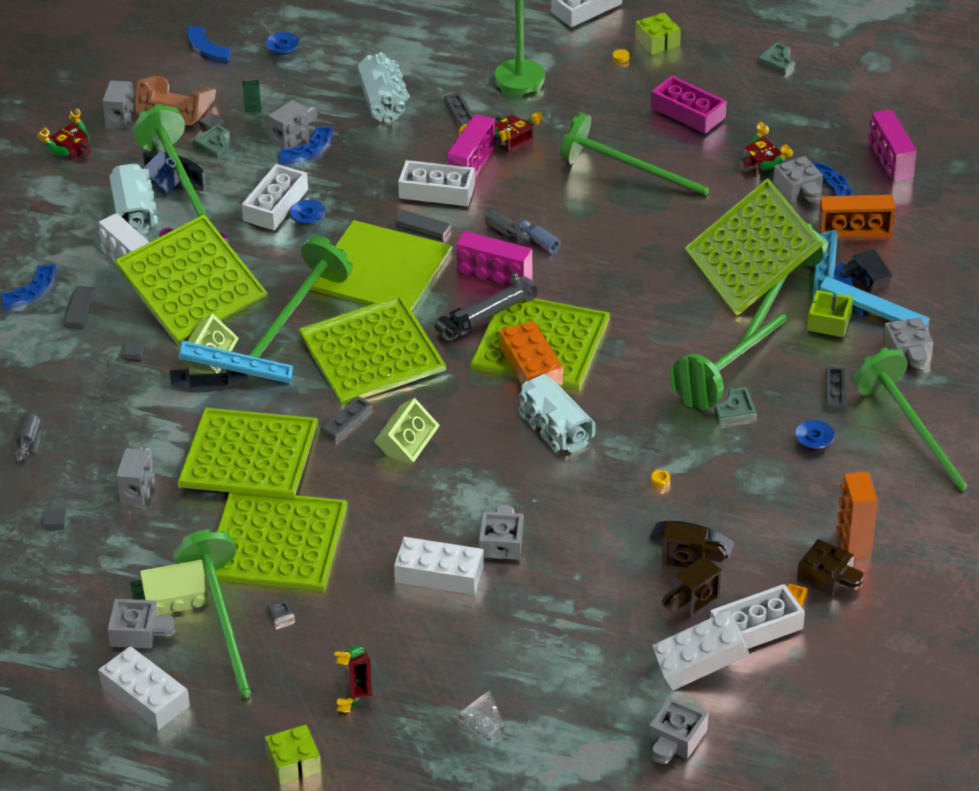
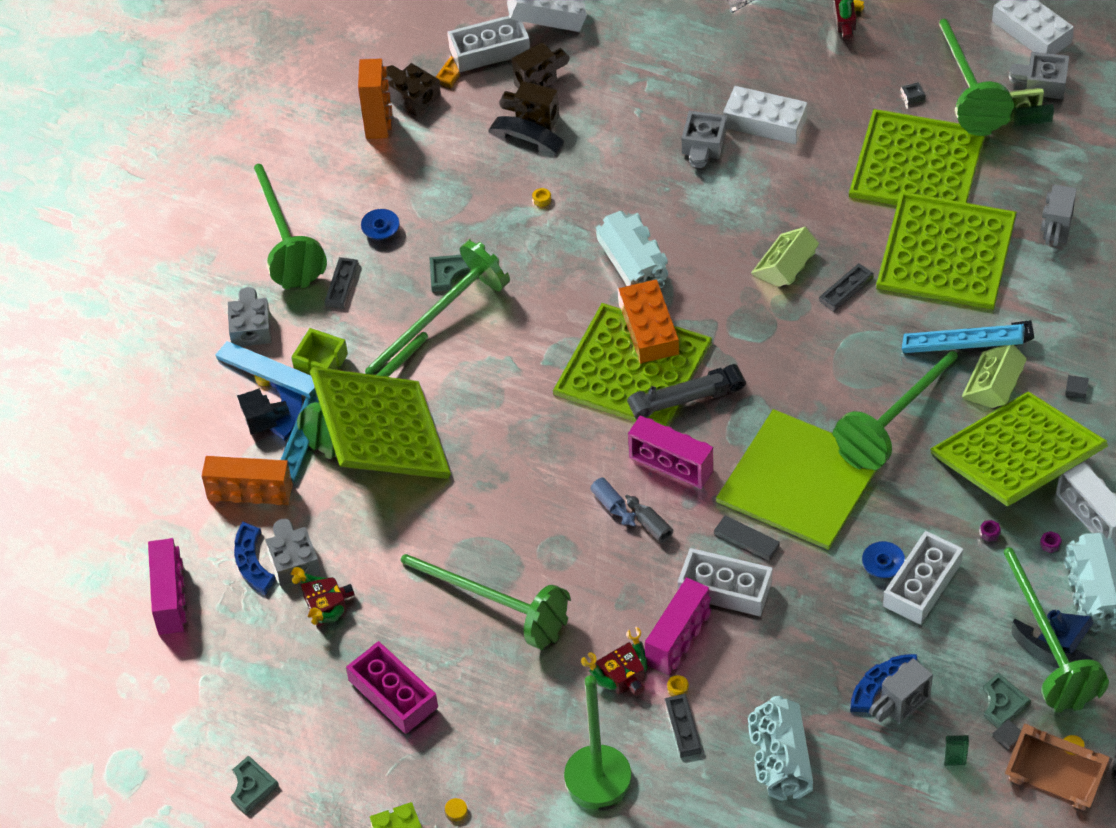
camera: 170 degrees left, 10 degrees up
lime tile [298,295,446,406] -> none

